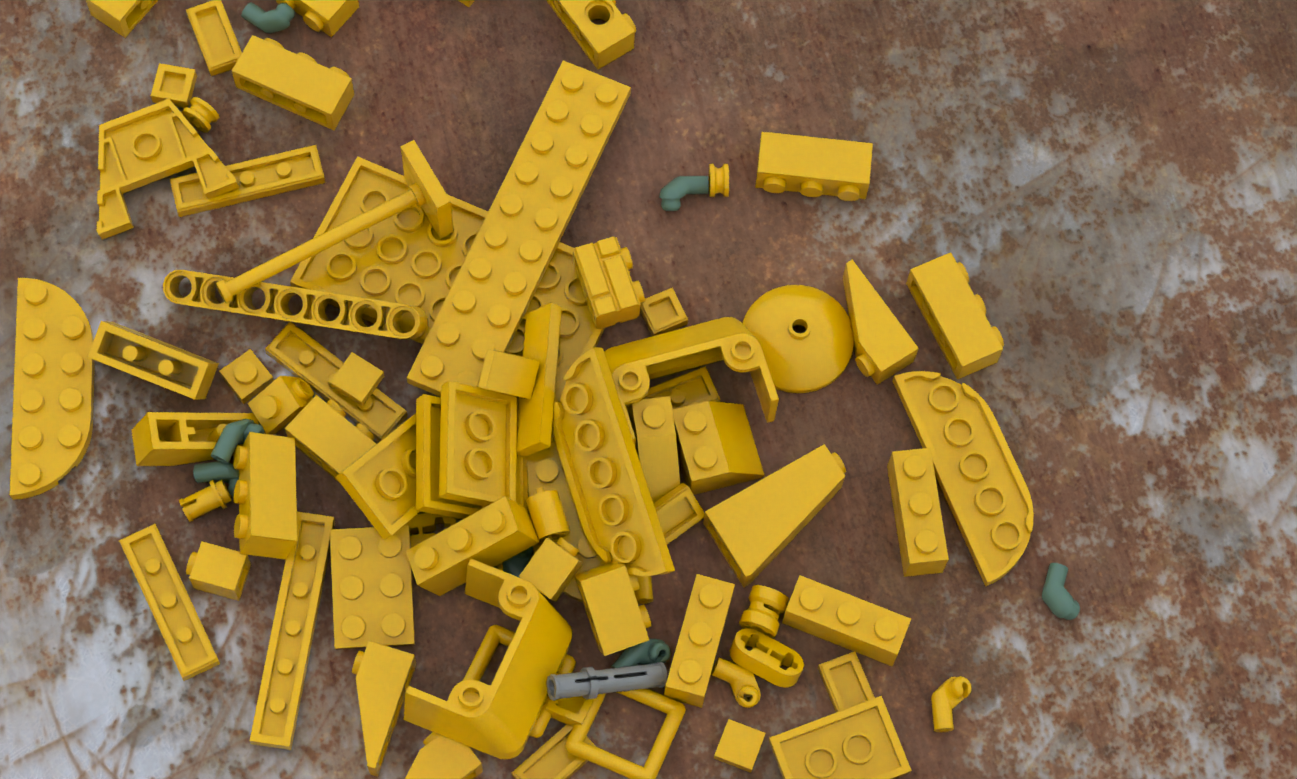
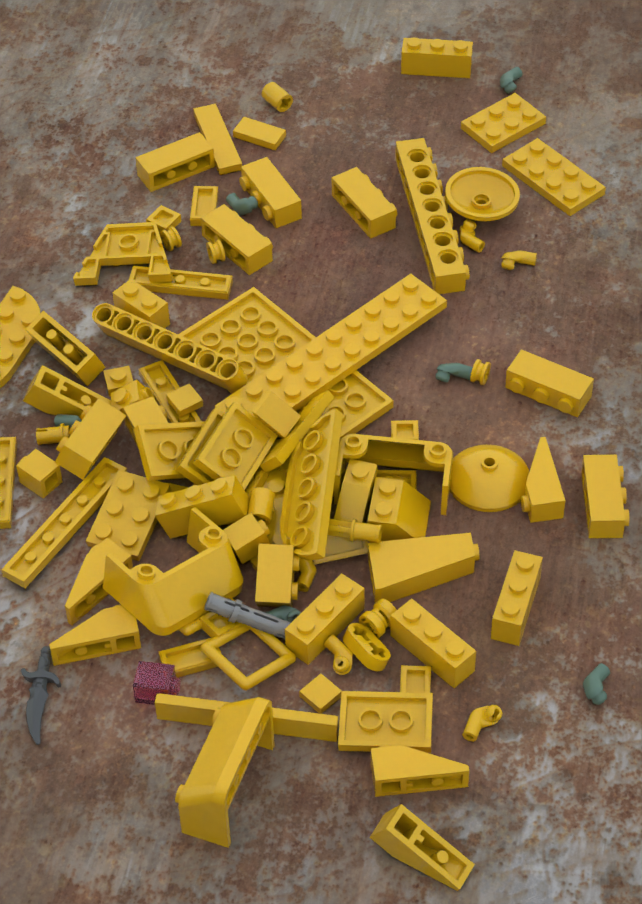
camera: 30 degrees right, 20 degrees down
sand green arm [211,419,264,464] -> none
yellow tile [215,140,453,304] -> none
yellow brick [573,236,645,329] -> none
yellow plate [892,371,1034,587] -> none
none -> yellow brick [112,279,170,328]
none -> yellow bush [206,239,226,264]
none -> yellow axle [327,519,383,543]

